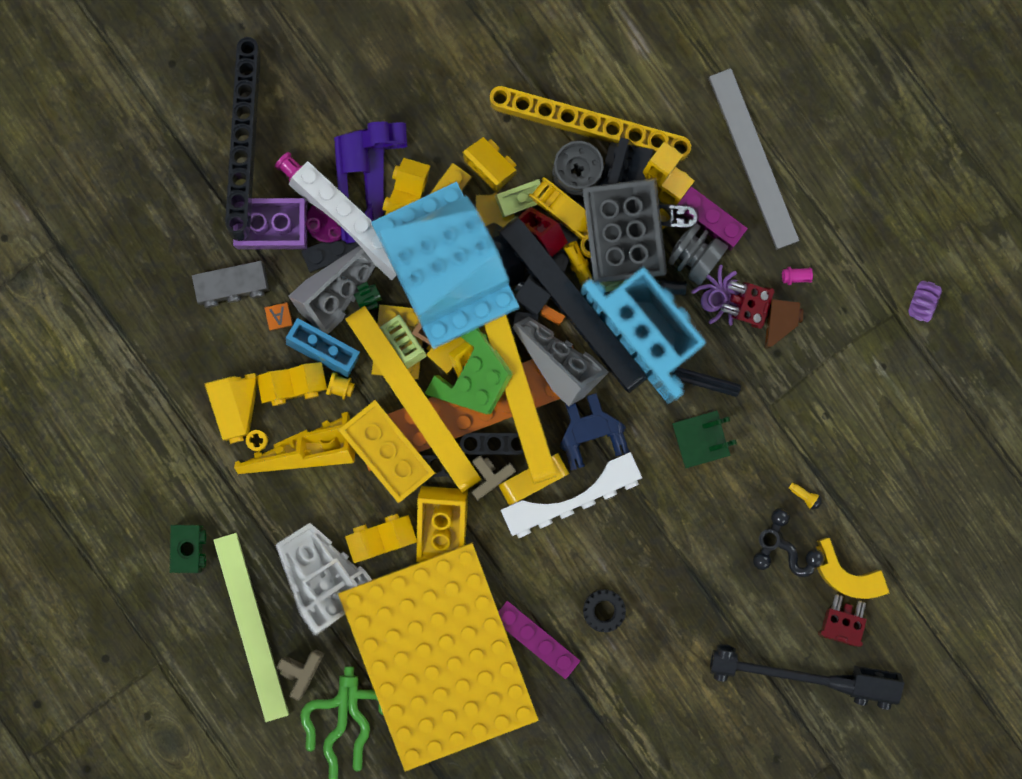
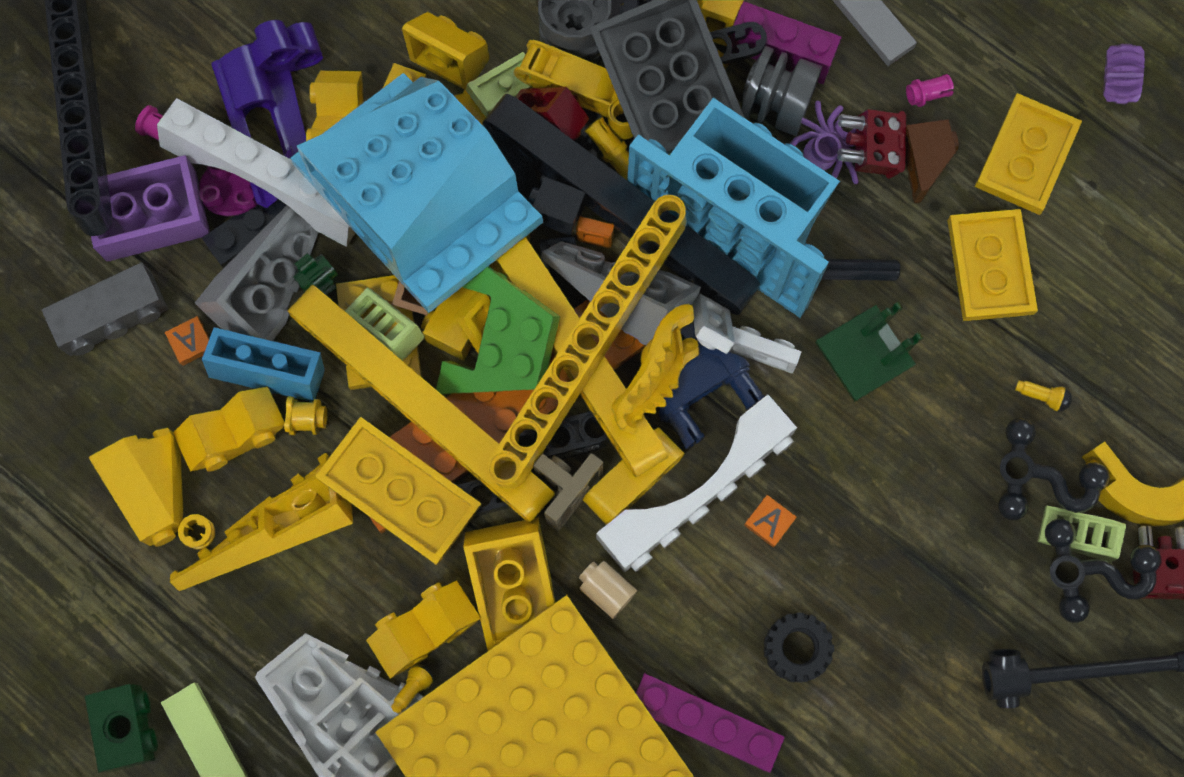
camera: 15 degrees left, 10 degrees down
none -> yellow piece [391,664,433,713]
none -> yellow beam [487,195,687,490]
none -> tan brick [579,561,638,619]
none -> yellow animal [612,304,699,434]
none -> white plate [692,293,735,354]
none -> white plate [729,326,802,374]
none -> orange tile [744,495,797,548]
none -> yellow plate [947,209,1038,321]
none -> yellow plate [974,93,1082,215]
none -> yellowish green slope [1037,505,1126,562]
none -> black piece [1045,519,1162,623]

